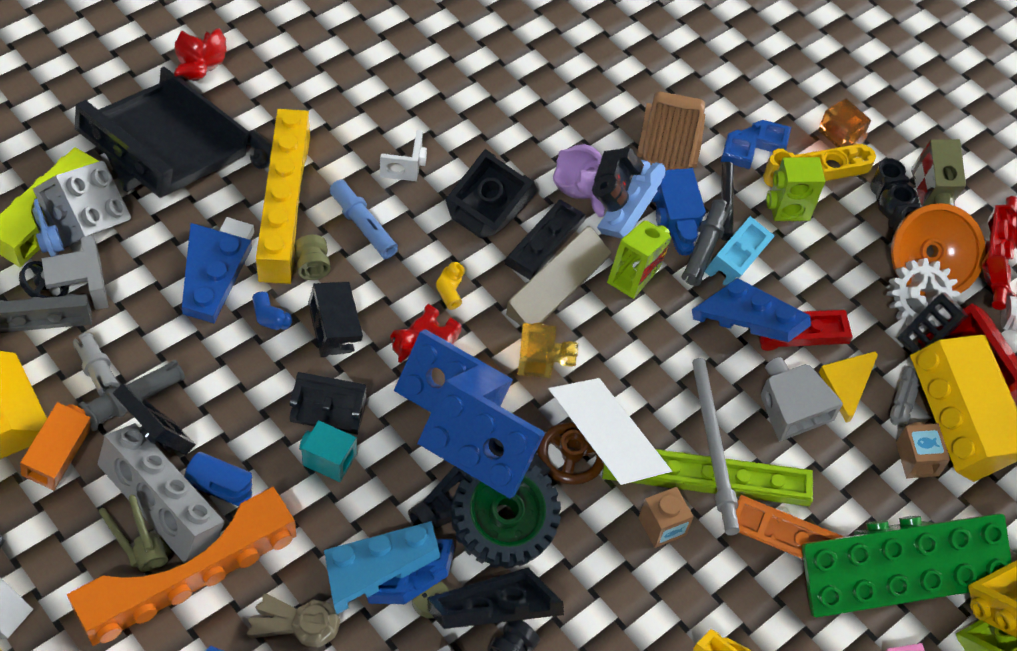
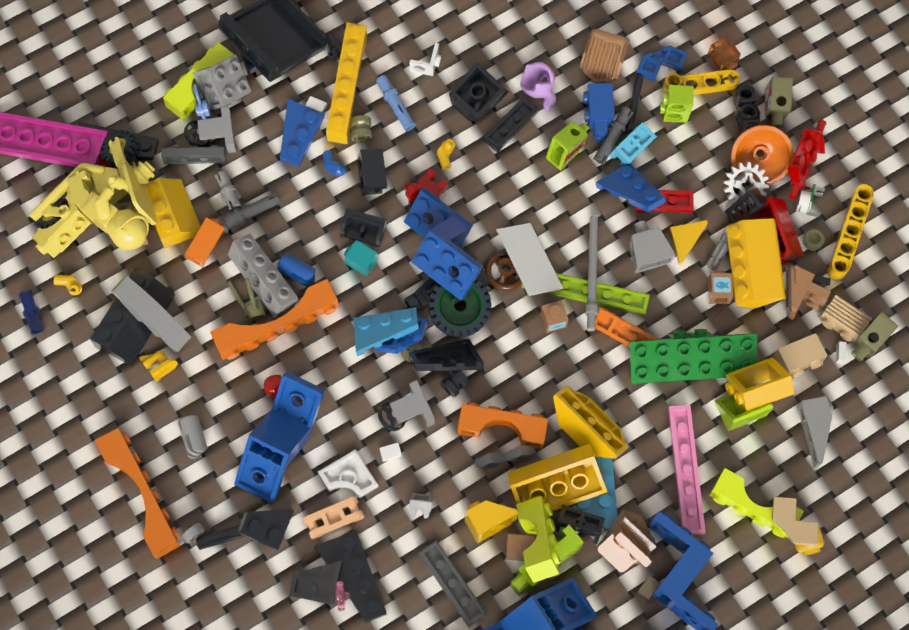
camera: 10 degrees right, 15 degrees up
black wing [112,383,196,455] -> none
dark tan piece [247,594,340,647] -> none
slope [506,225,612,333] -> none
clear yellow brick [517,323,579,378] -> none
black leg [592,147,644,212] -> none
light blue hinge [597,160,666,239] -> none

